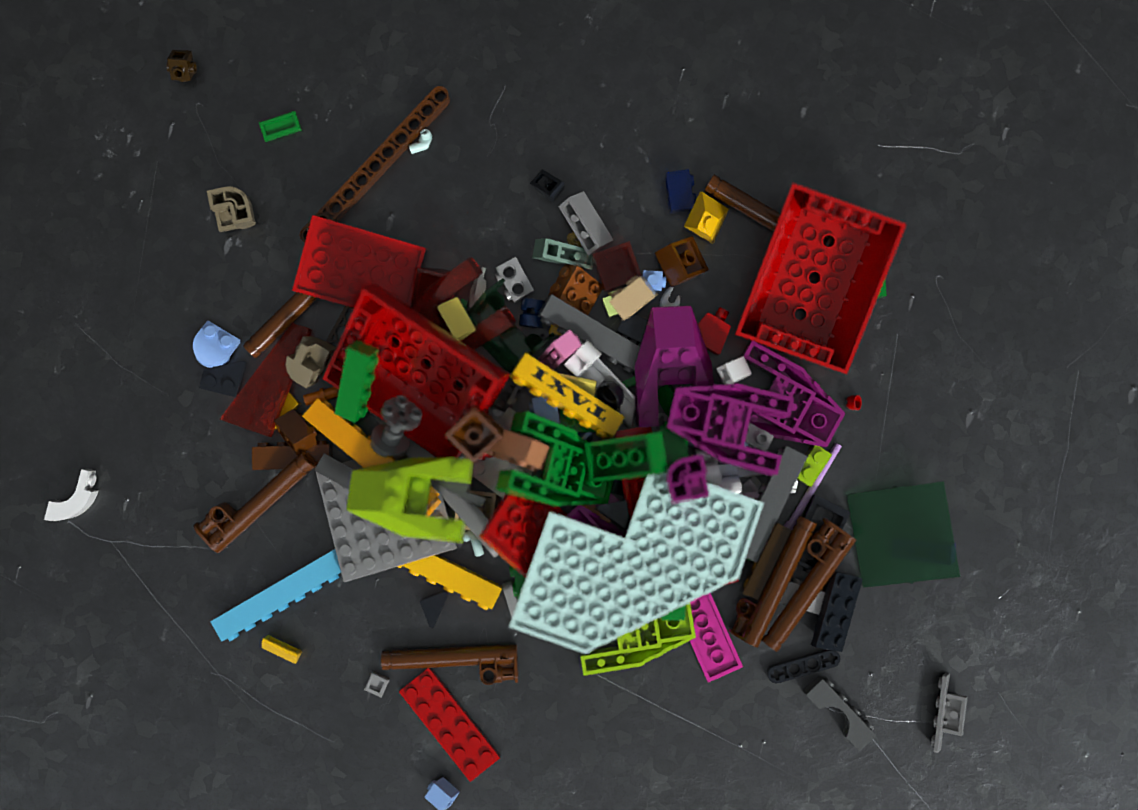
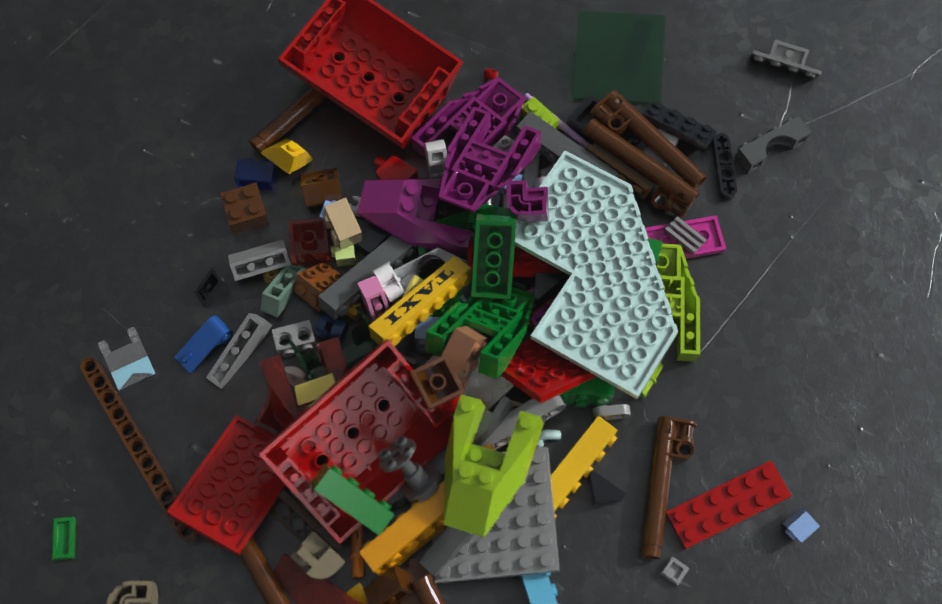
camera: 80 degrees left, 20 degrees down
light aqua arm [409,129,432,154] -> none
none -> clear flag [98,327,156,391]
none -> blue door [174,315,233,373]
none -> light grey slope [206,313,272,389]
none -> reddish brown brick [220,183,269,235]
none -> light grey tile [664,216,706,255]

